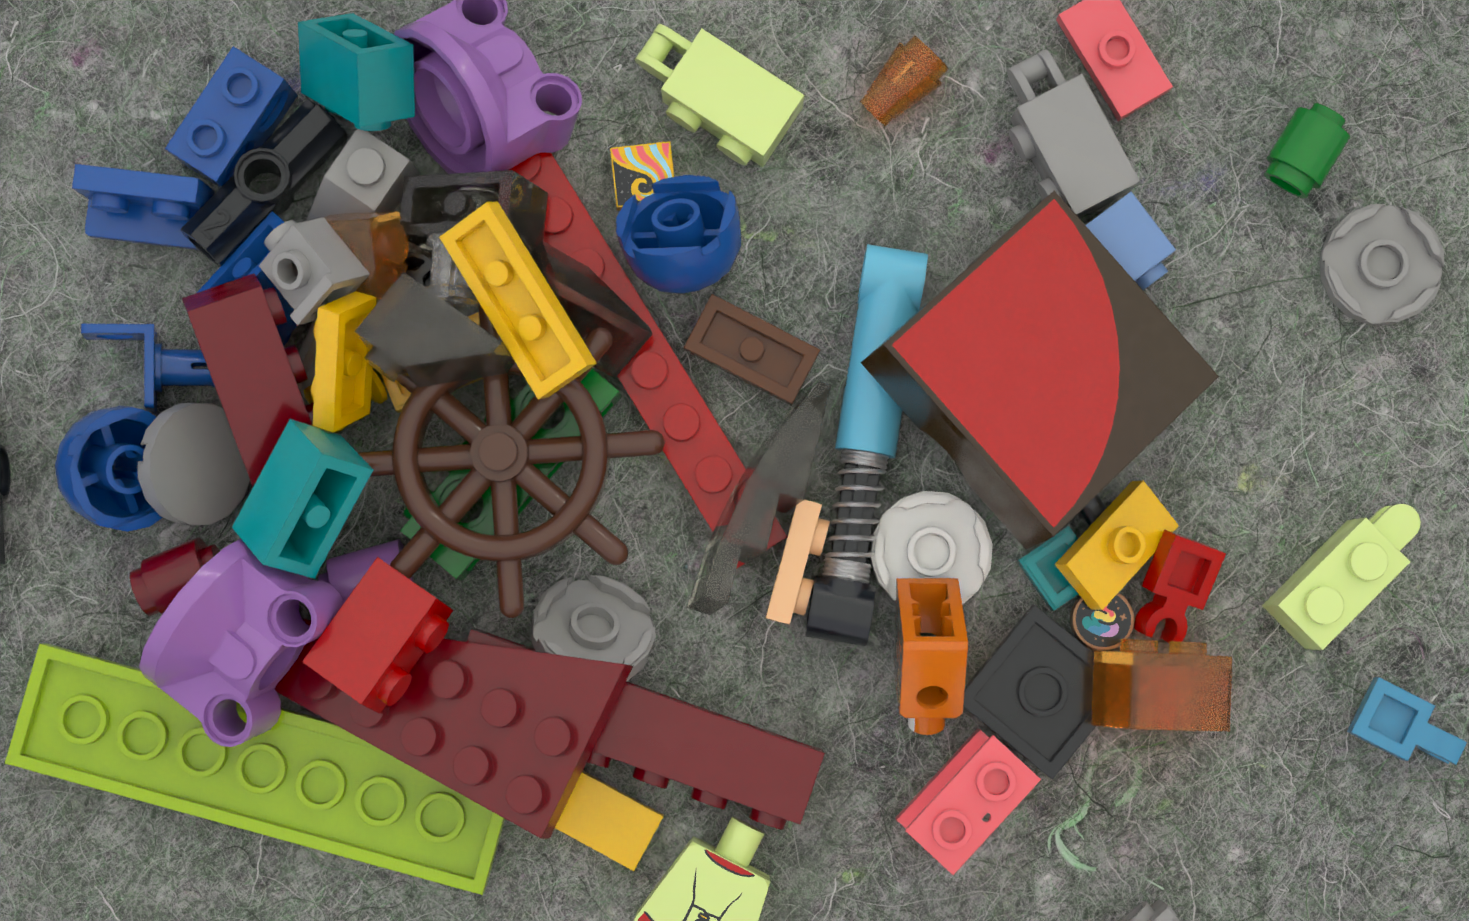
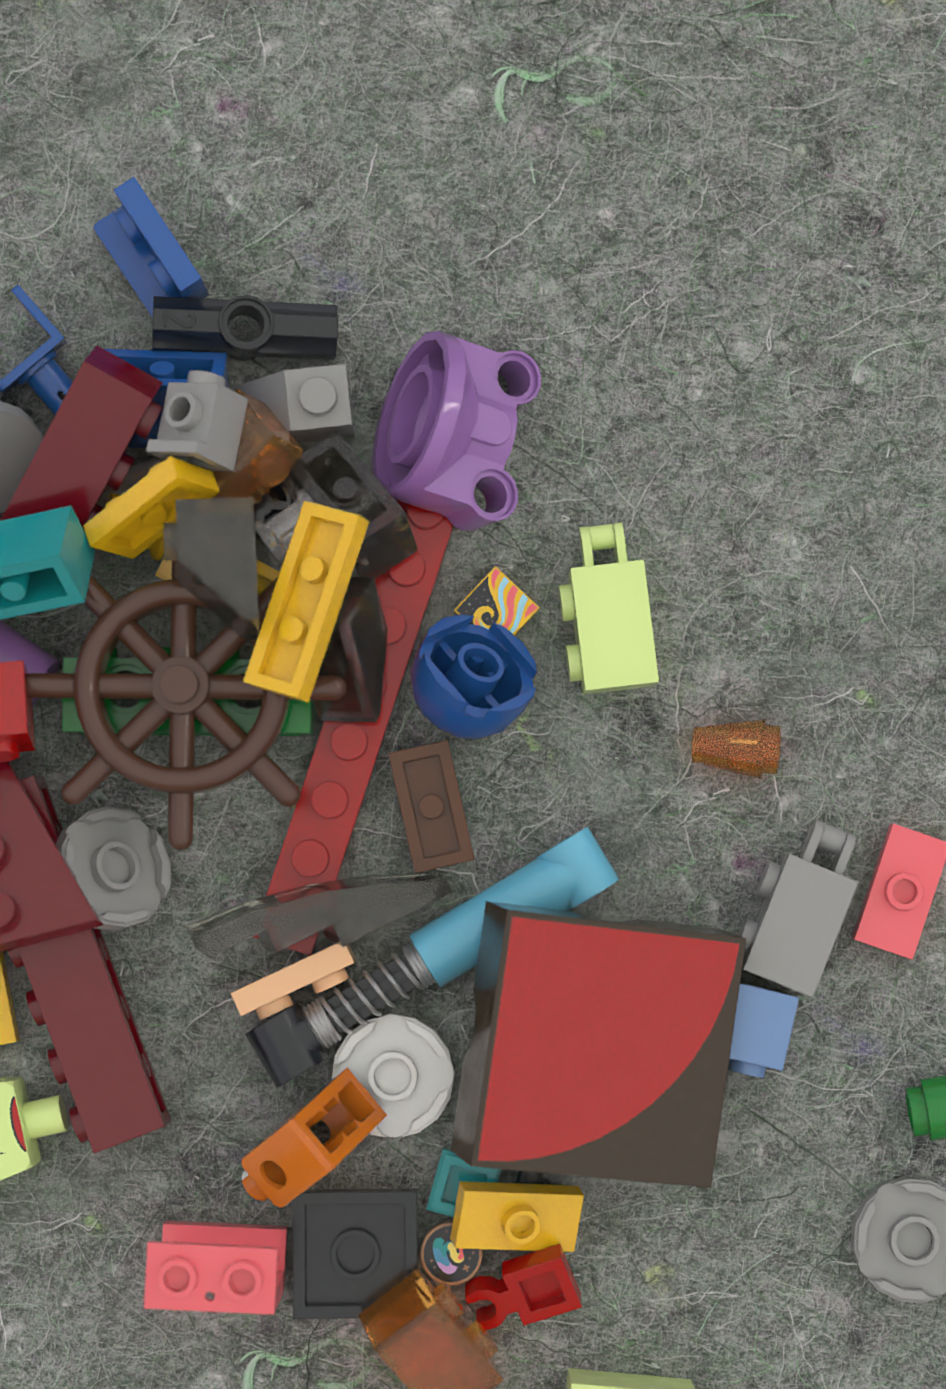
camera: 45 degrees right, 0 degrees up
blue brick [165,46,298,188] -> none
teal brick [298,13,415,131] -> none

